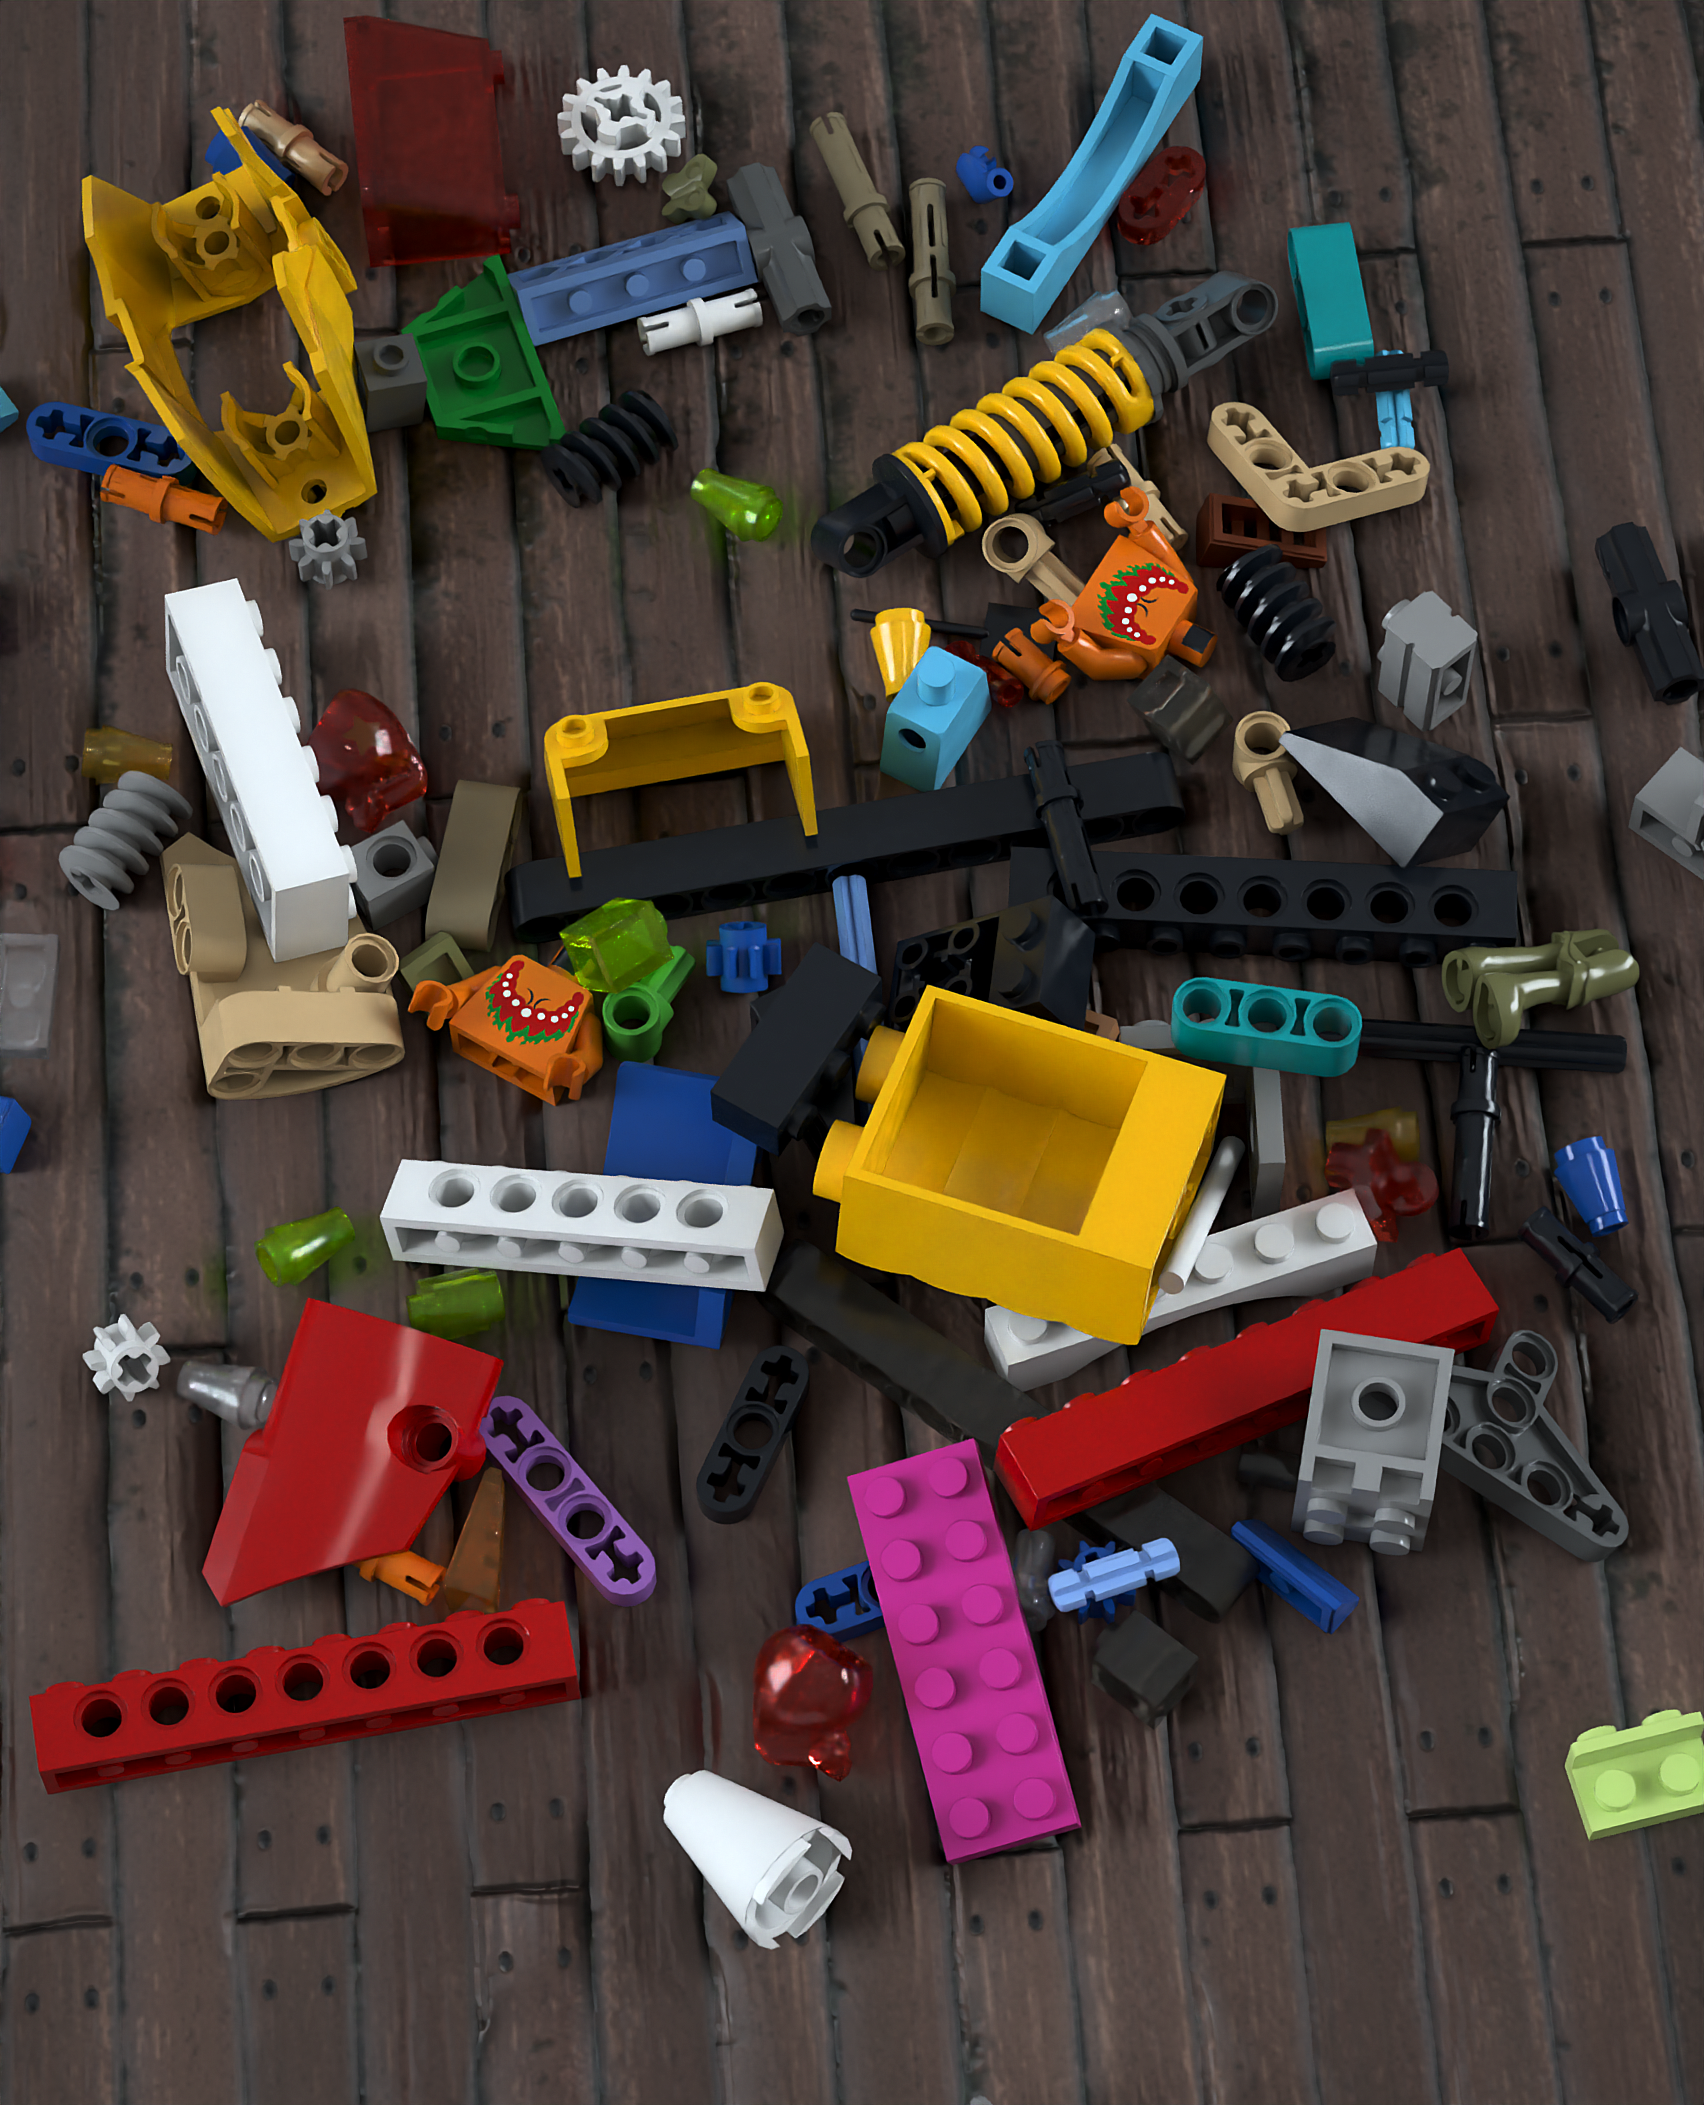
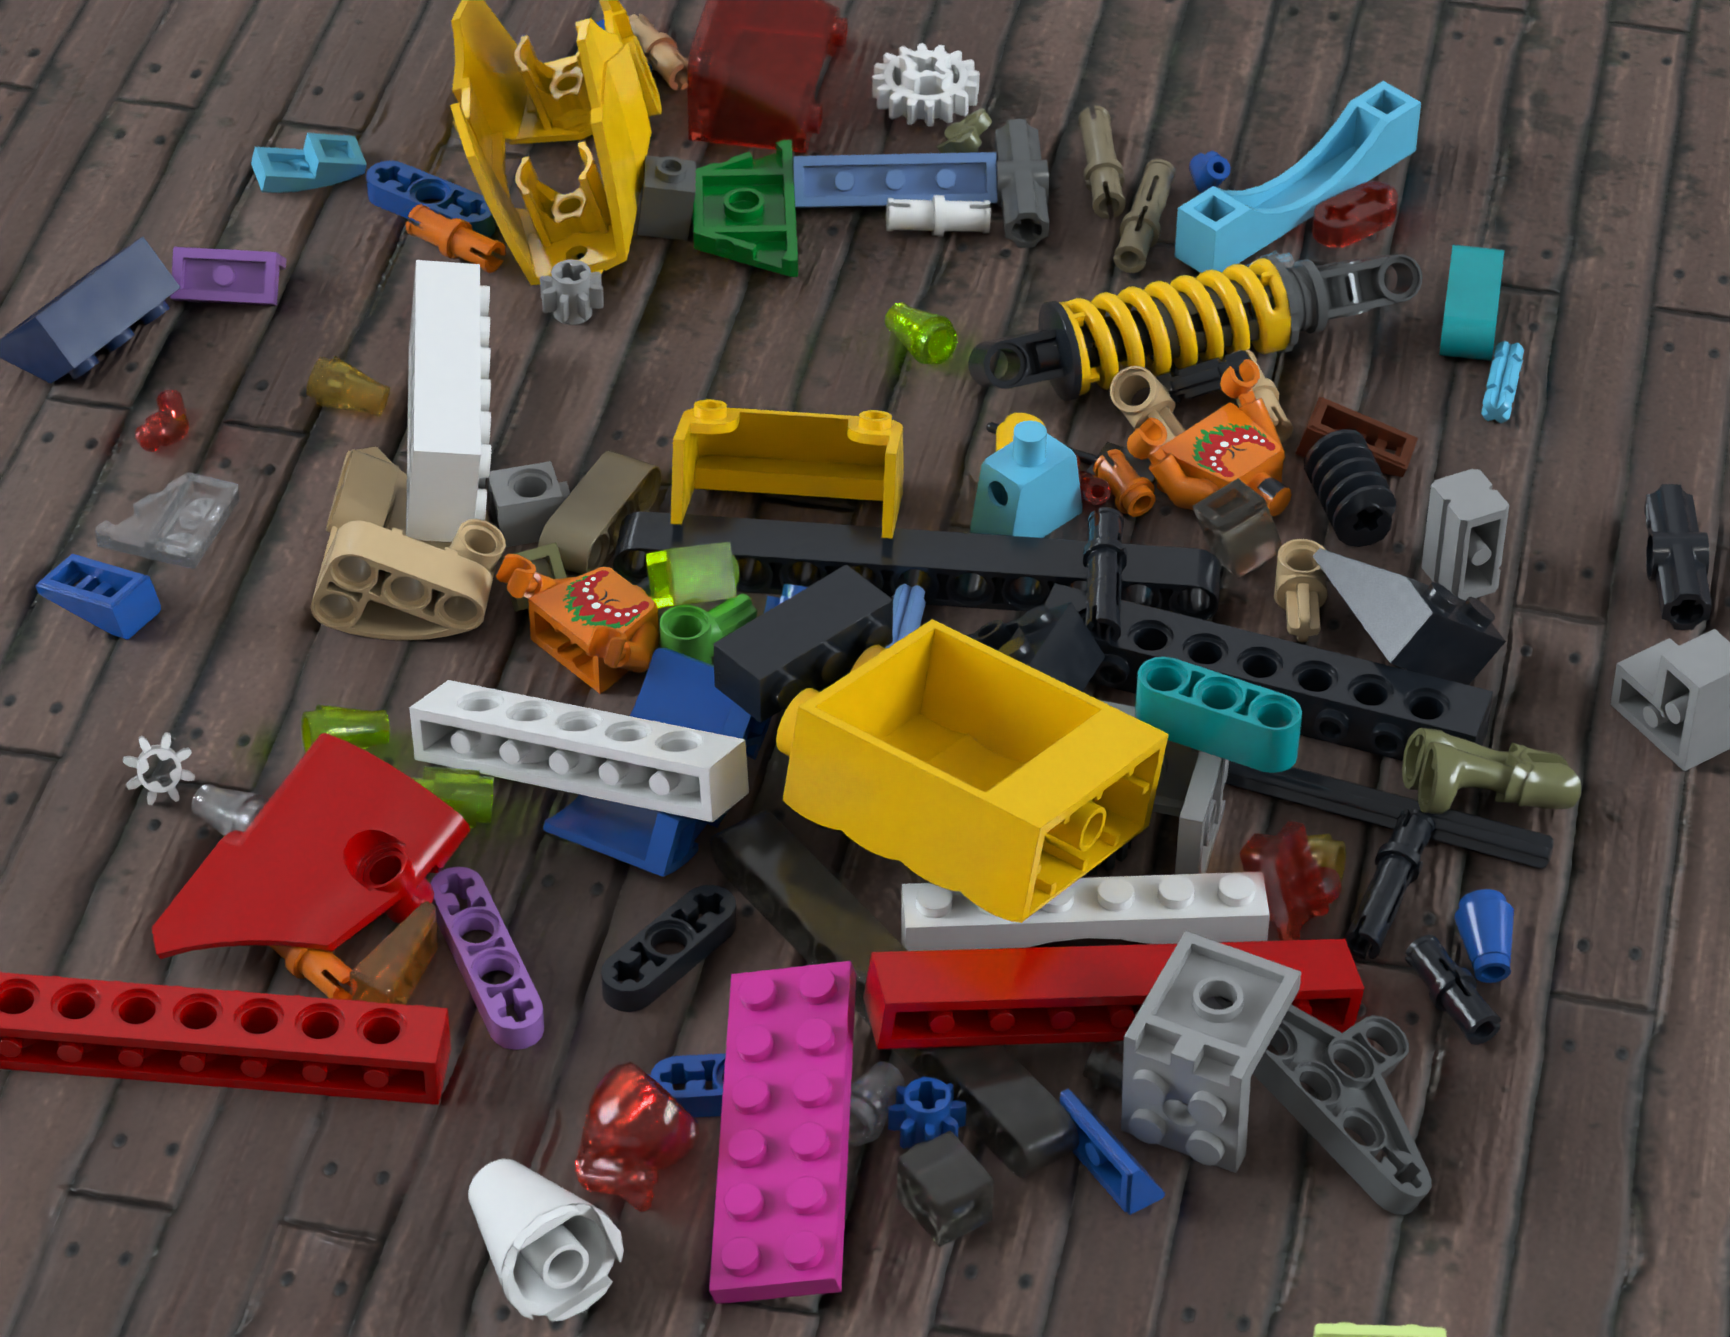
camera: 15 degrees right, 20 degrees down
light grey piece [58,771,193,910] -> none
clear red piece [306,688,428,834] -> none
black piece [541,390,679,508] -> none
light blue axle [1048,1538,1180,1612] -> none
white bar [1158,1136,1245,1294] -> none
tan beam [1207,402,1430,532] -> none
black axle [1329,350,1449,396] -> none

